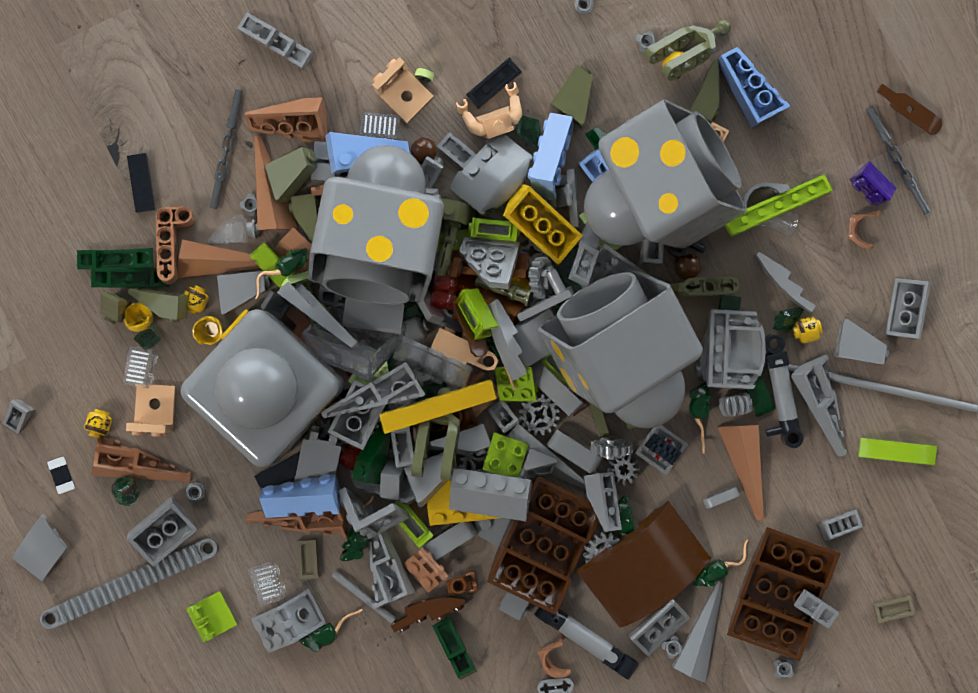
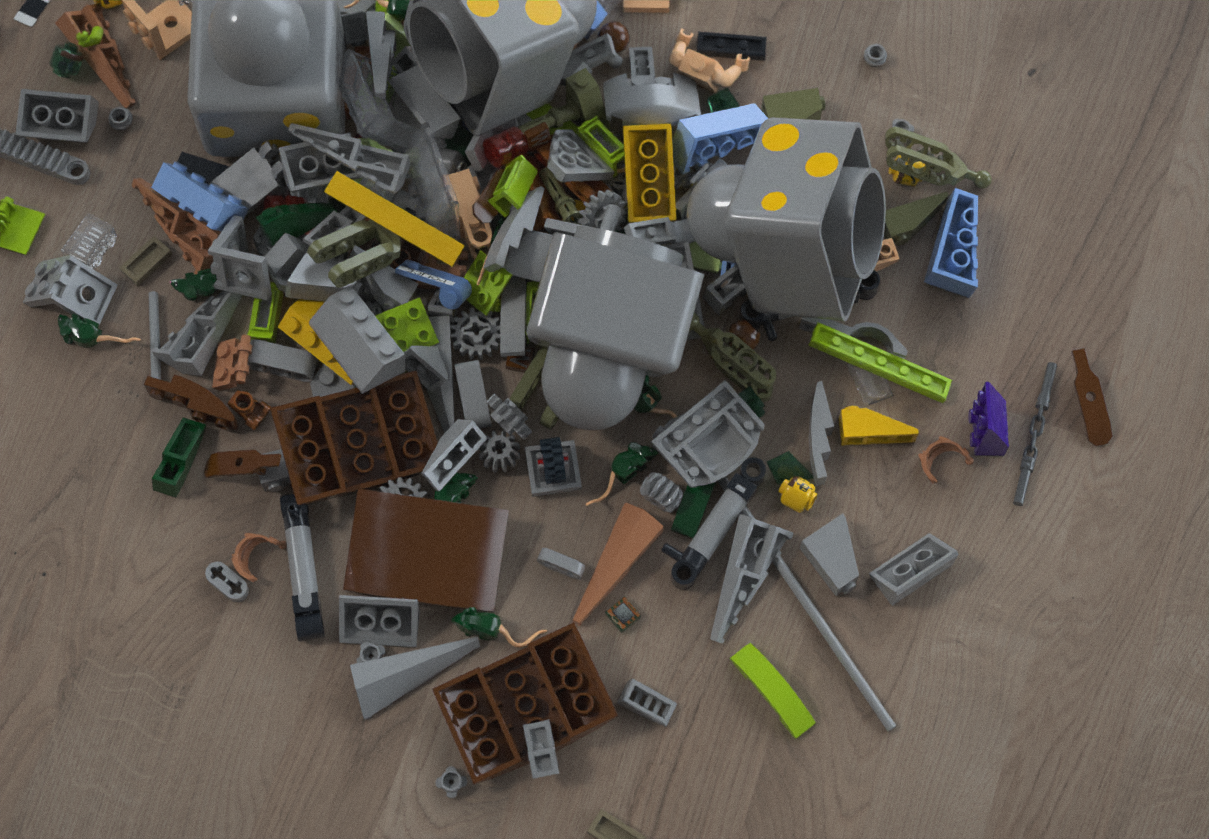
camera: 45 degrees right, 20 degrees down
none -> lime arm [76,26,104,48]
none -> reddish brown piece [204,449,281,479]
none -> medium blue door [395,260,472,310]
none -> tile [605,596,641,633]
none -> yellow slope [839,406,919,446]

